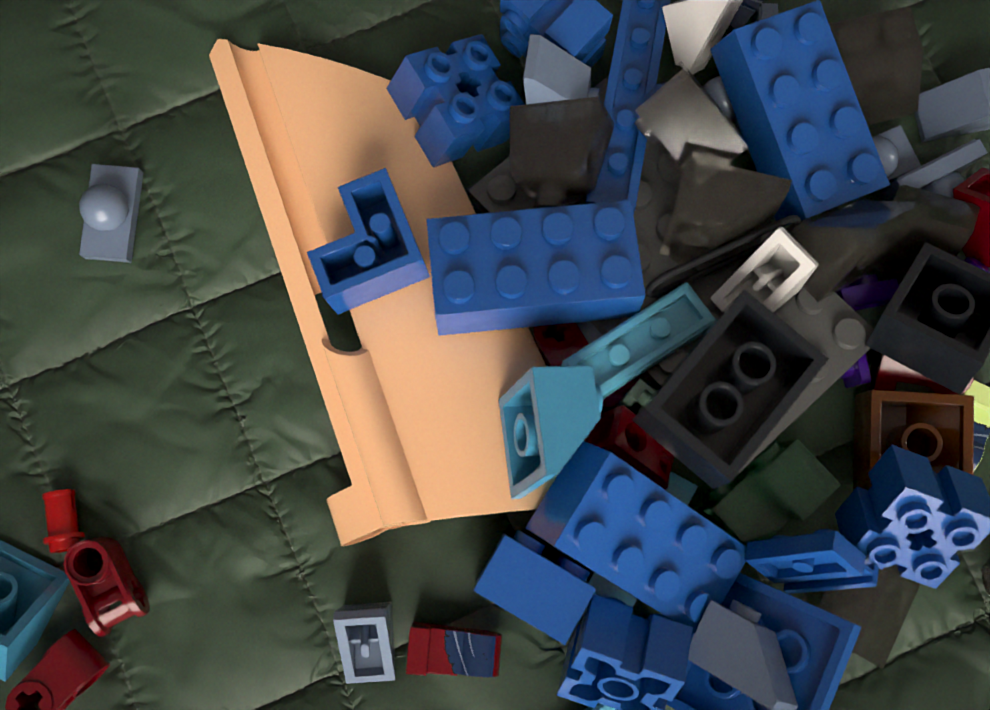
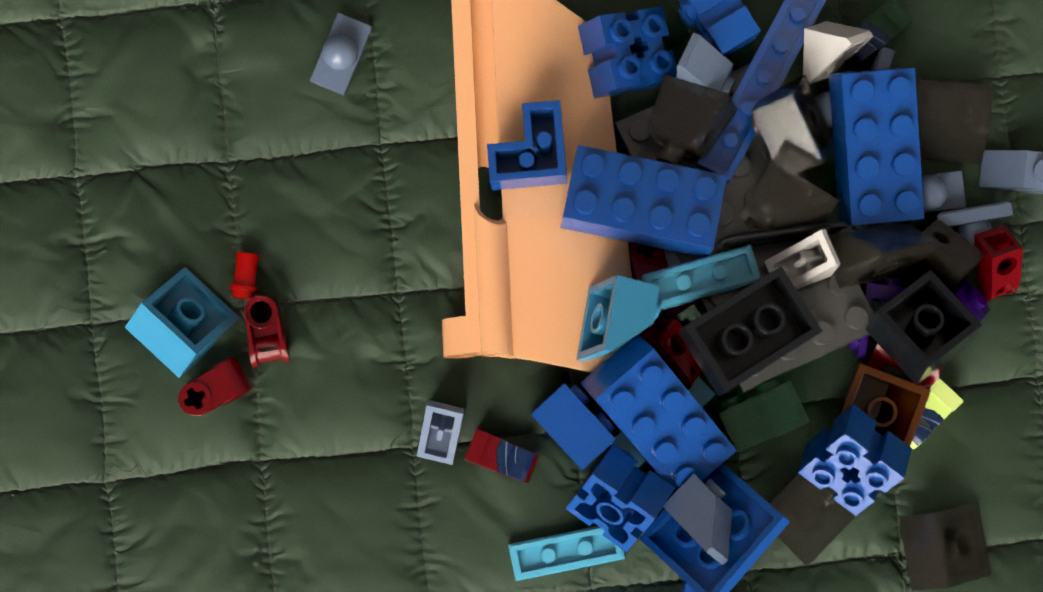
camera: 20 degrees right, 5 degrees up
blue plate [744,529,879,594] -> none

